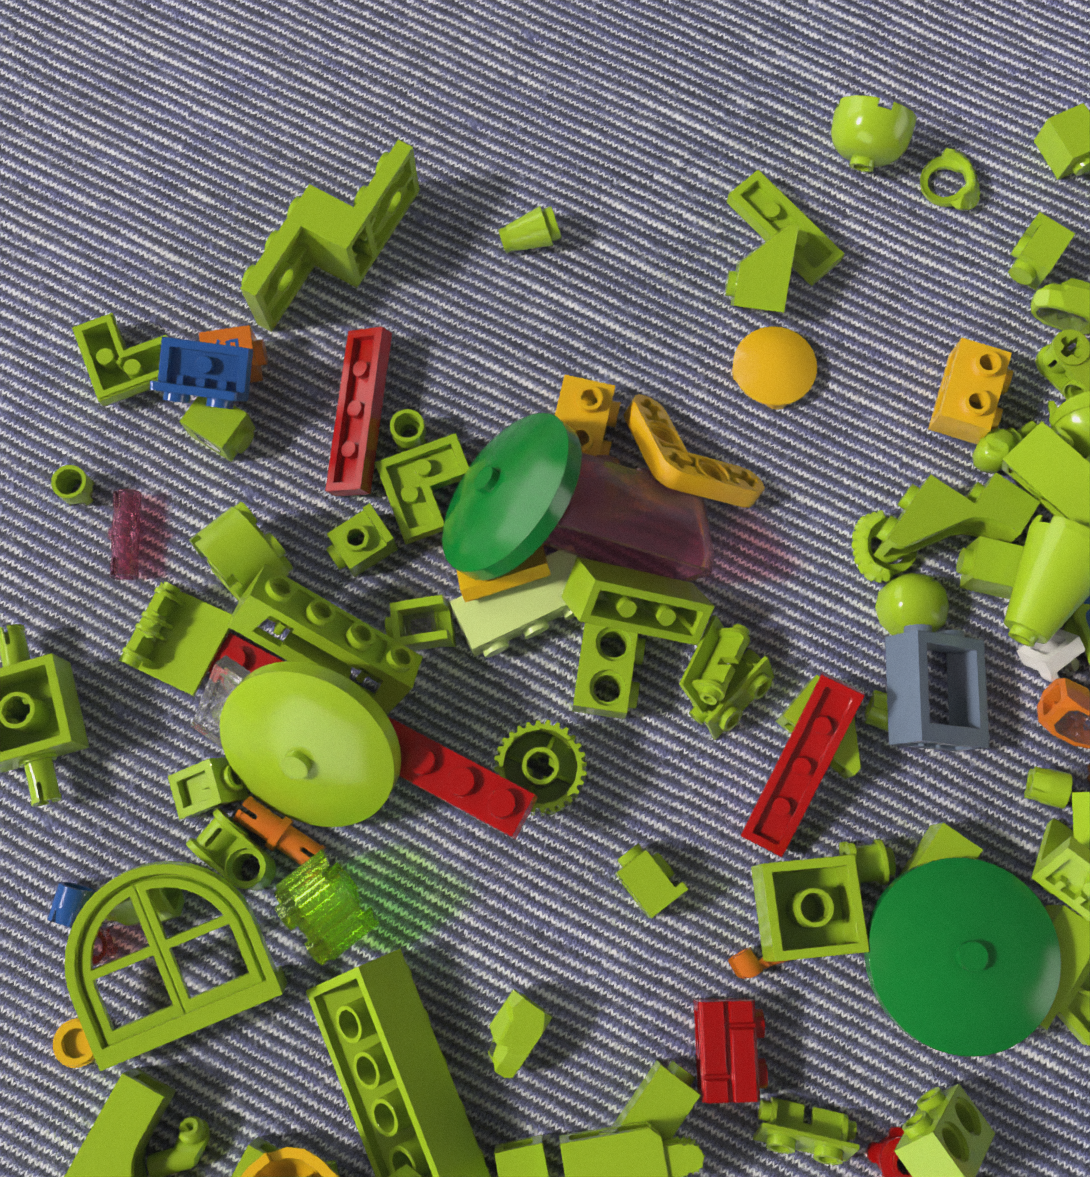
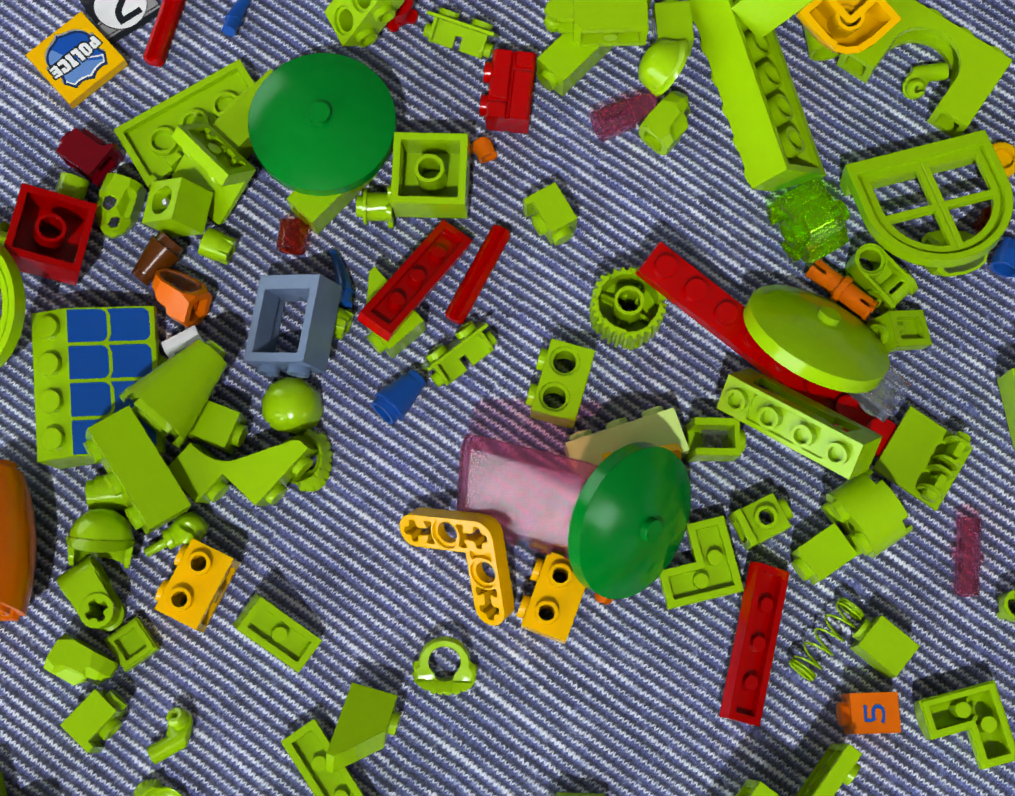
camera: 170 degrees left, 0 degrees up
blue bracket [150,337,253,409] -> none
lime hose [390,409,426,451] -> none
lime brick [561,557,715,646] -> none
lime hinge [679,615,750,713] -> none
yellow dish [732,327,817,410] -> none
none -> lime tile [104,617,161,672]
none -> lime arm [146,707,194,765]
none -> lime plate [232,592,322,673]
none -> clear red hose [276,218,309,255]
none -> blue helmet [330,249,354,310]
none -> blue cone [371,369,426,424]
none -> lime piece [412,636,478,696]
none -> red axle [445,224,510,325]
none -> clear pink hinge [589,92,658,142]
none -> lime helmet [638,39,688,98]
none -> lime piece [788,597,865,682]
none -> lime brick [790,522,858,585]

